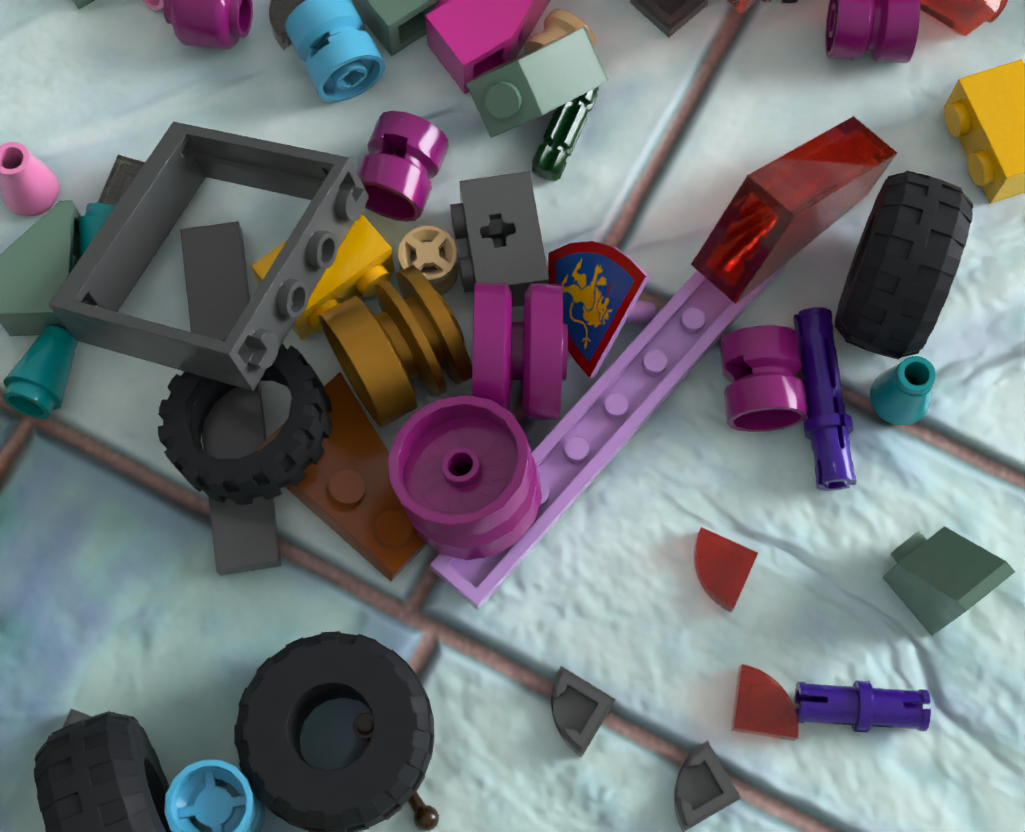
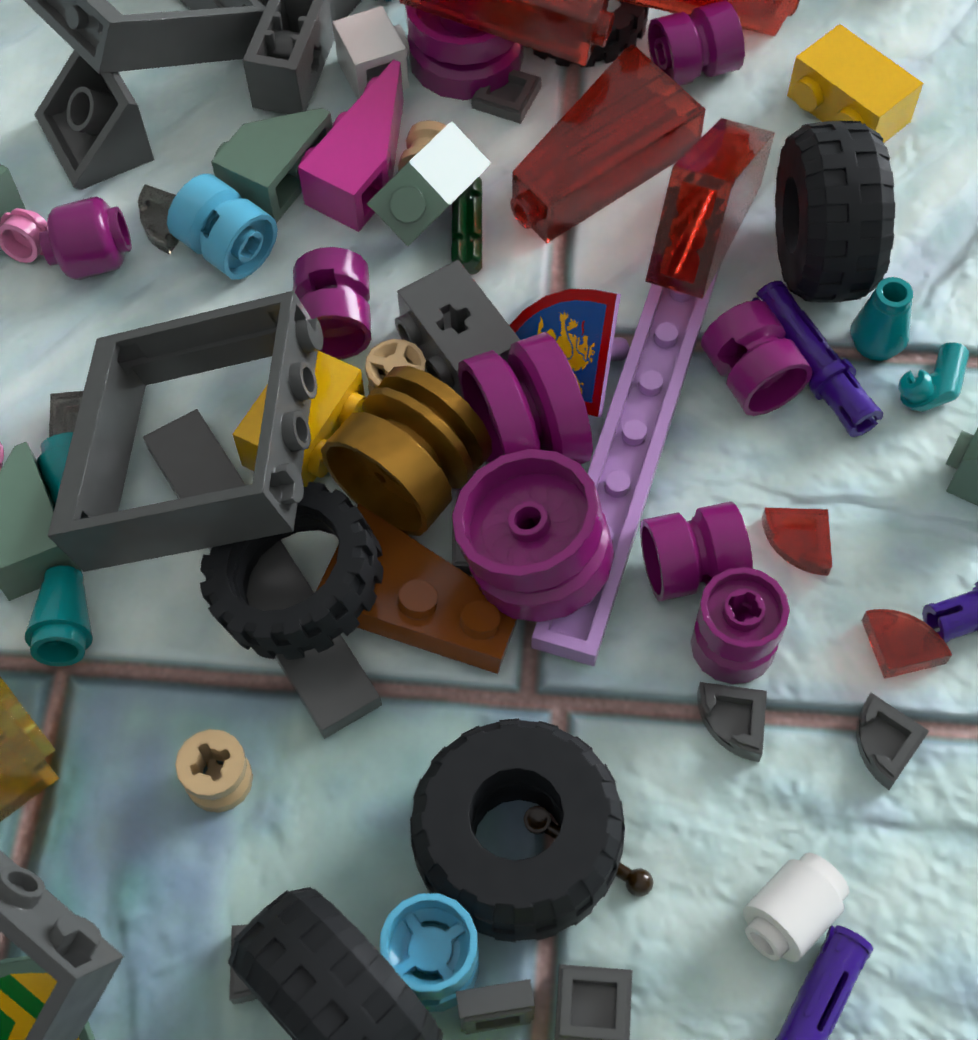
camera: 20 degrees left, 10 degrees down
none -> tan wheel [175,729,253,813]
none -> clear red slope [510,44,706,243]
none -> magenta wheel [640,501,753,602]
none -> magenta wheel [691,567,790,684]
none -> teal arm [898,342,969,412]

